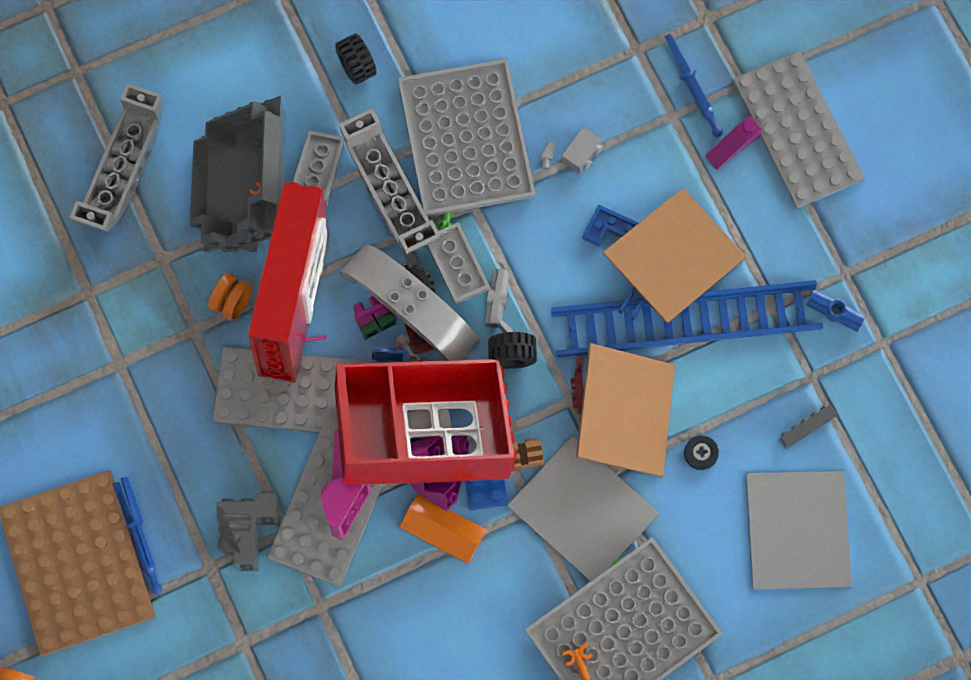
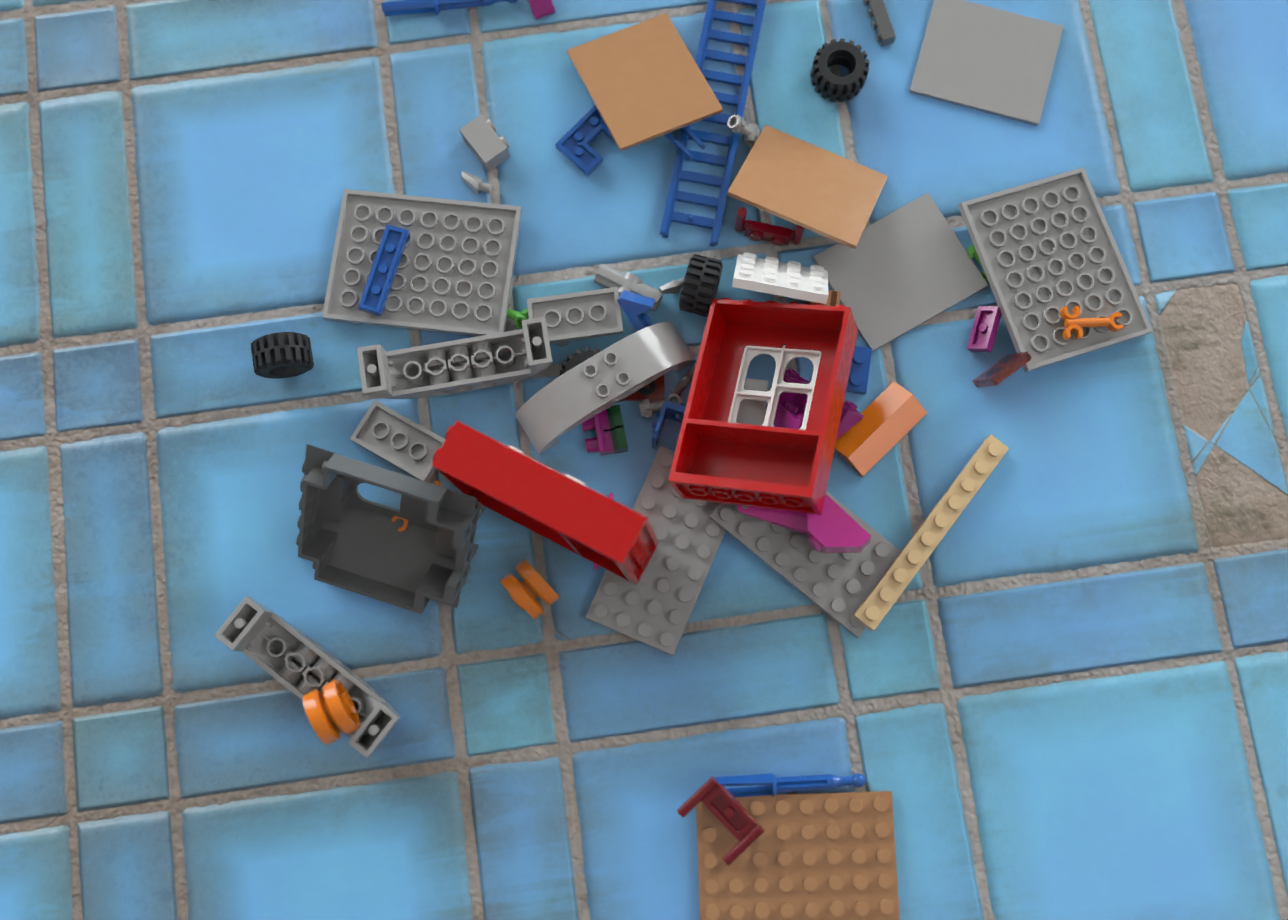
camera: 70 degrees left, 5 degrees up
dark grey brick [216,490,280,571] -> none
black bush [684,435,719,470] -> none
none -> orange wheel [302,679,361,745]
none -> blue tile [358,224,410,316]
none -> blue slope [617,291,656,332]
none -> dark red plate [677,776,765,866]
none -> light grey bar [727,115,760,146]
none -> white plate [732,253,829,304]
none -> black tyre [810,38,869,102]
none -> tan plate [853,434,1009,631]
none -> magenta plate [967,306,1002,352]
none -> clear red tile [973,352,1032,388]

